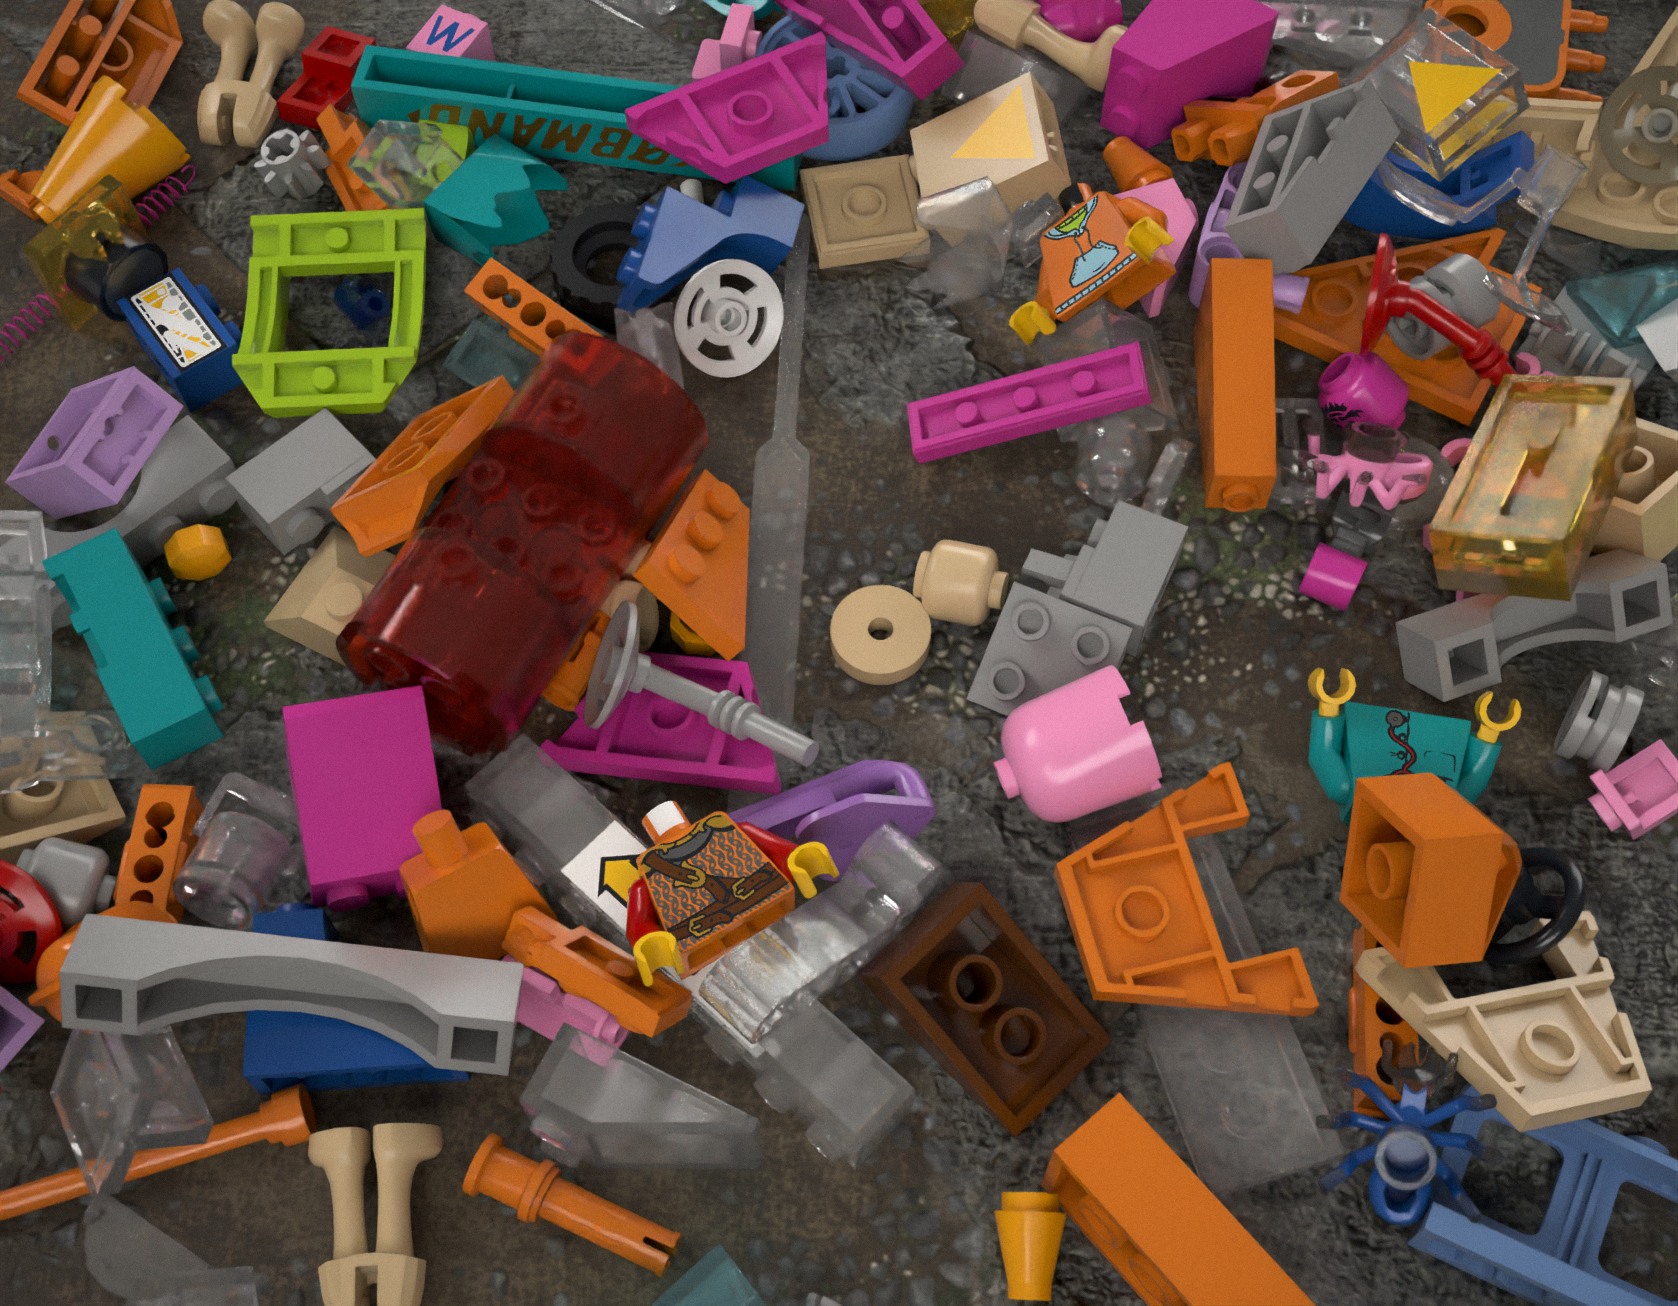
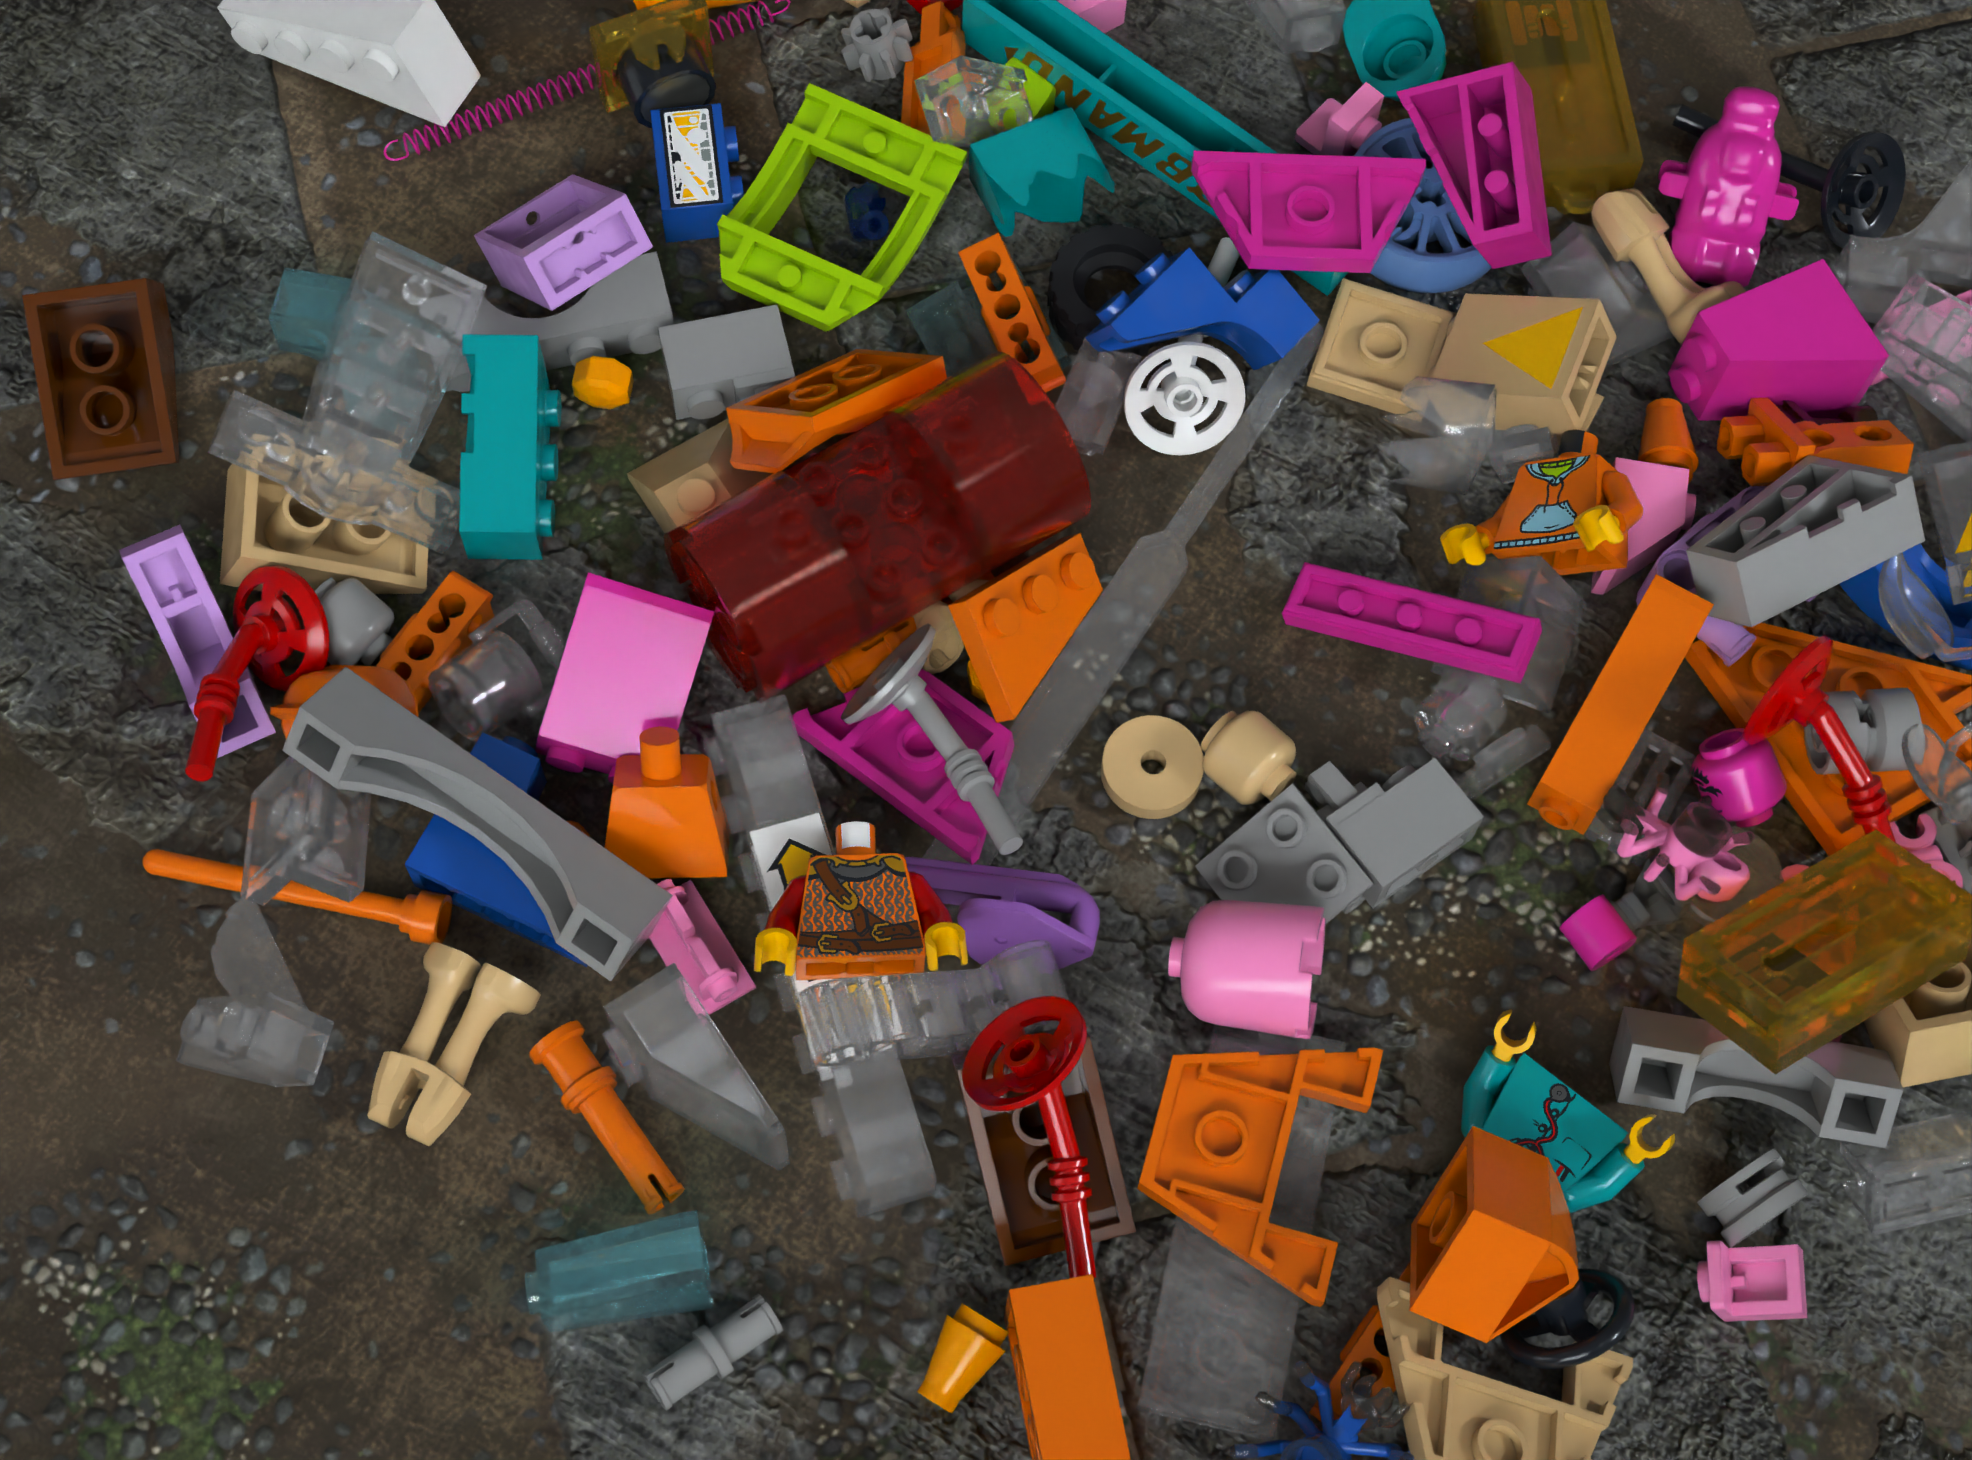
camera: 25 degrees right, 5 degrees up
orange hinge [501,905,694,1038] -> none
none -> red dish [962,996,1097,1278]

